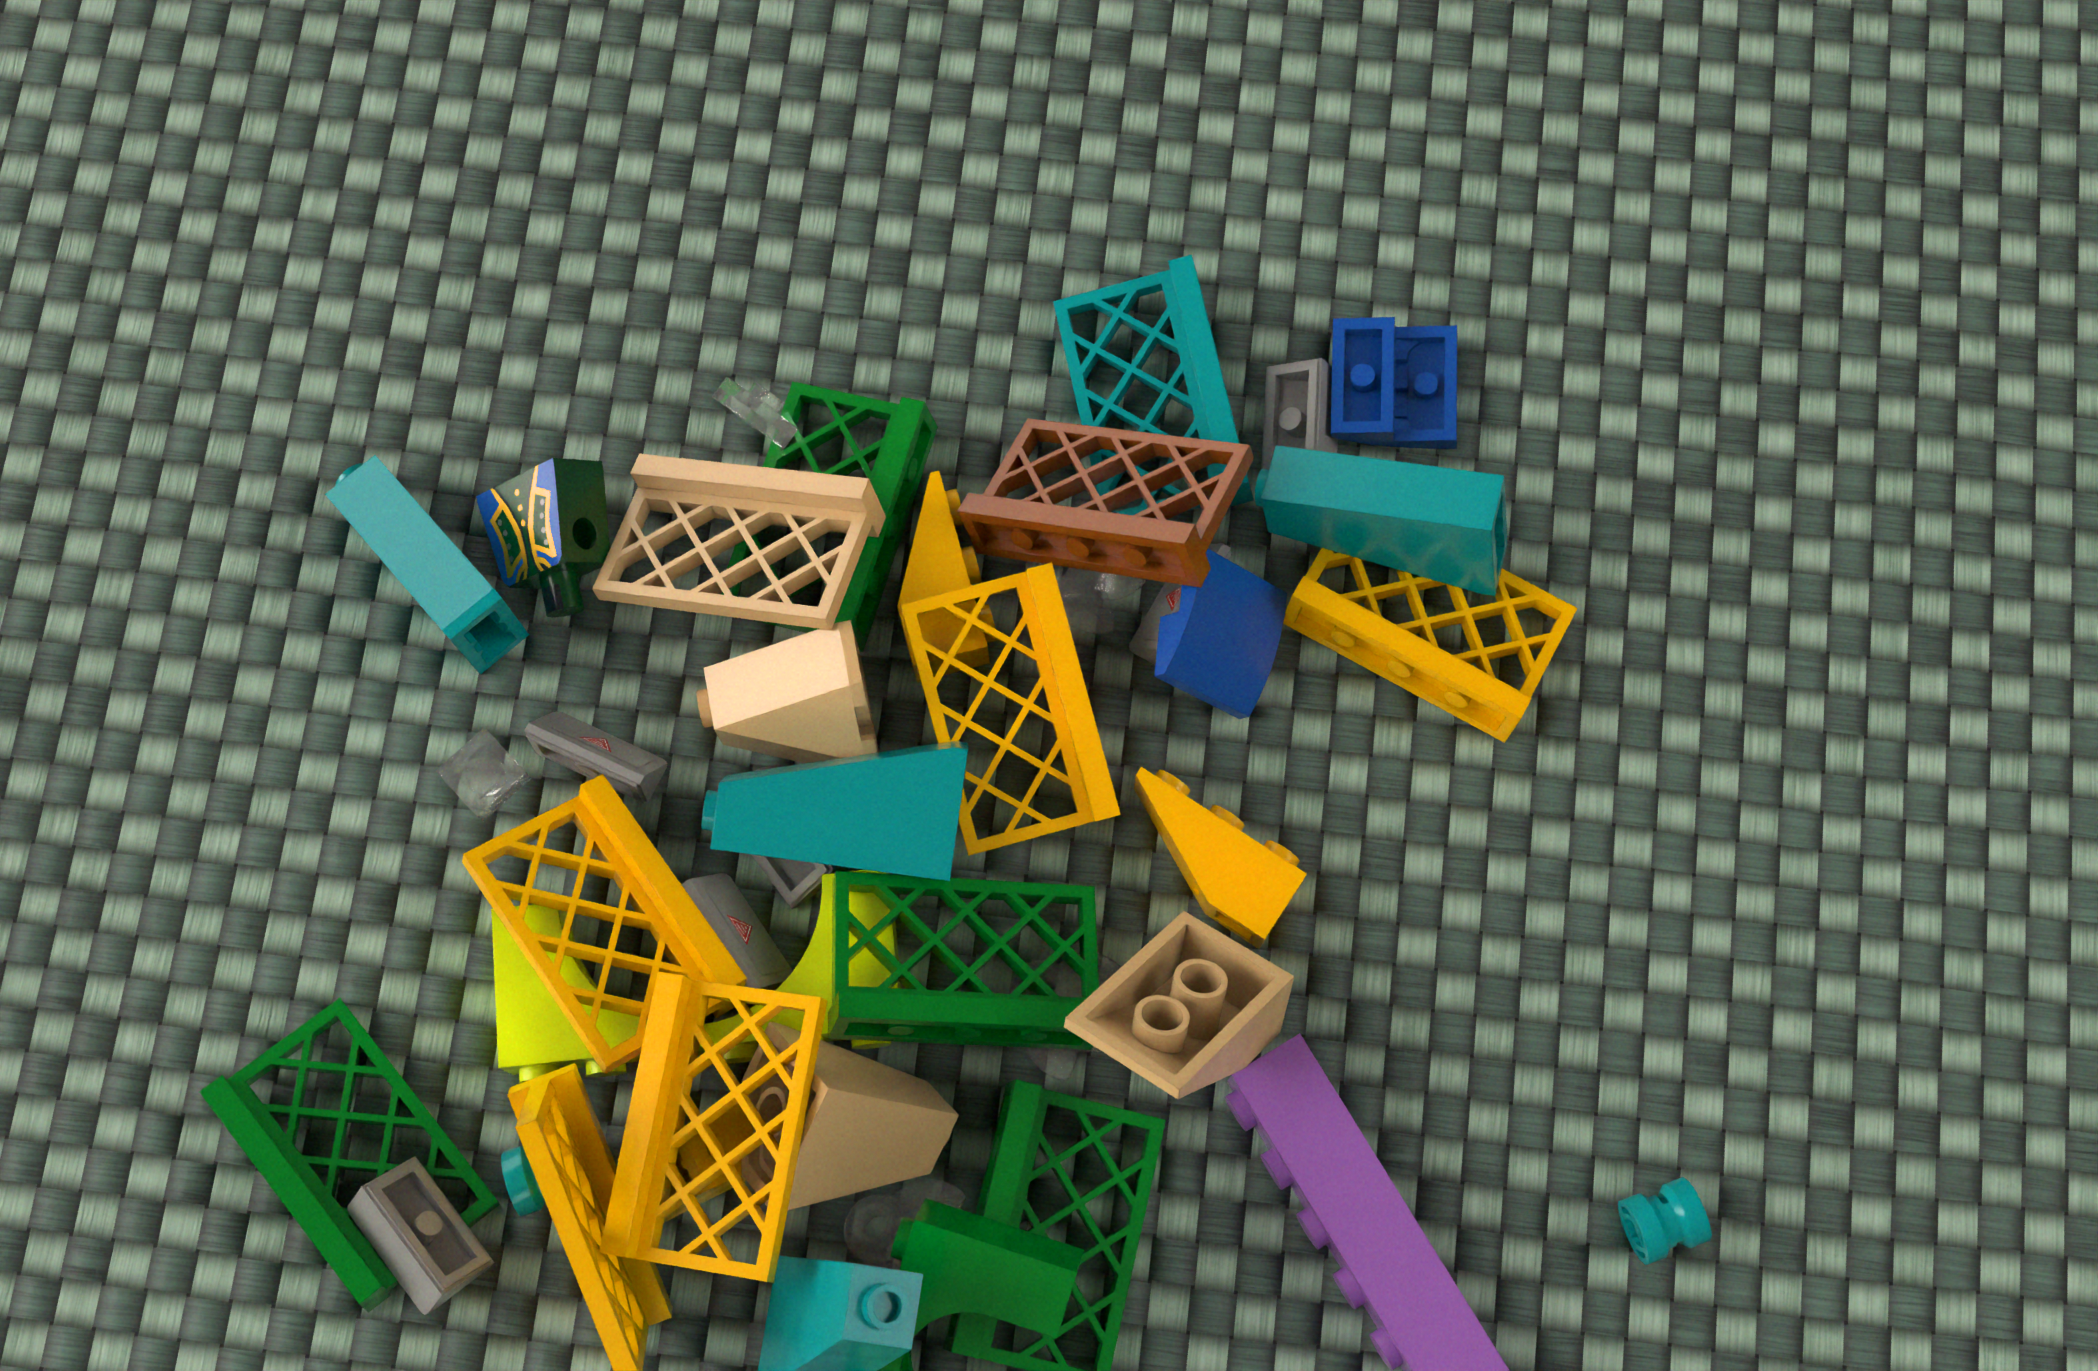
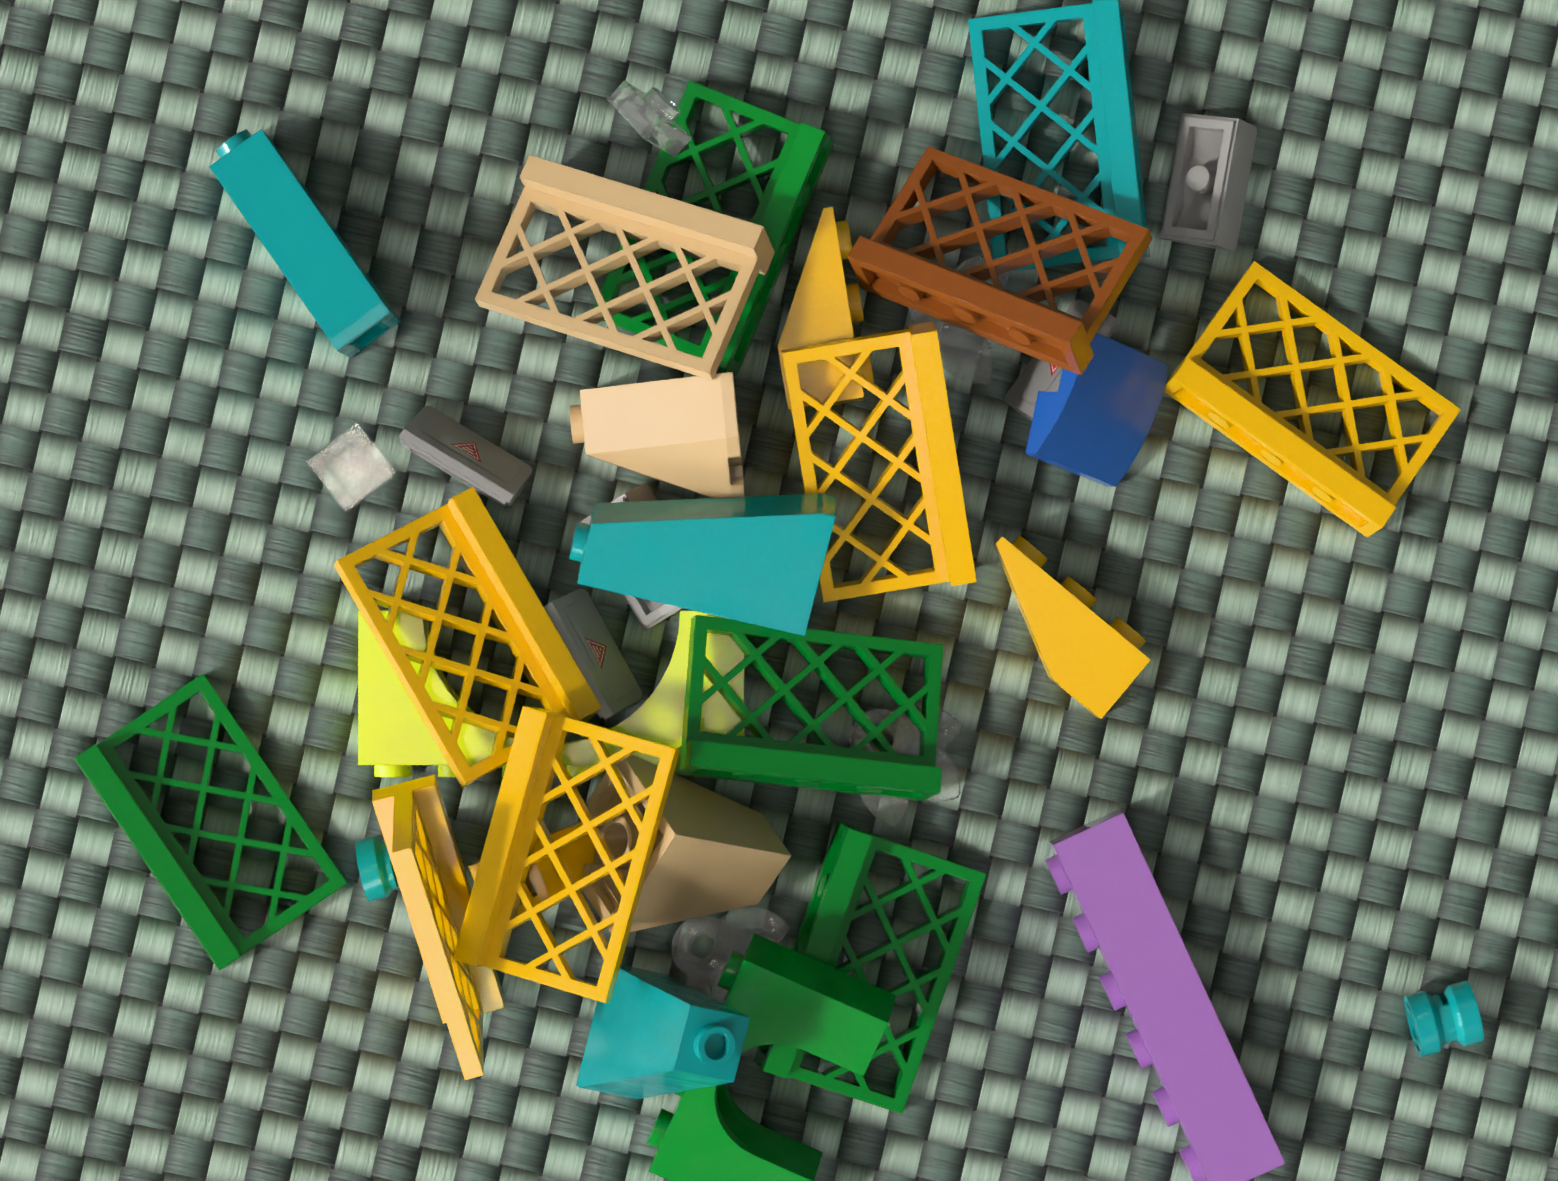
camera: 10 degrees right, 15 degrees up
light grey slope [347,1156,494,1315] -> none
dark green torso [476,458,610,618] -> none
tan slope [1064,911,1294,1099] -> none
teal slope [1255,445,1508,596] -> none
blue slope [1331,317,1458,449] -> none

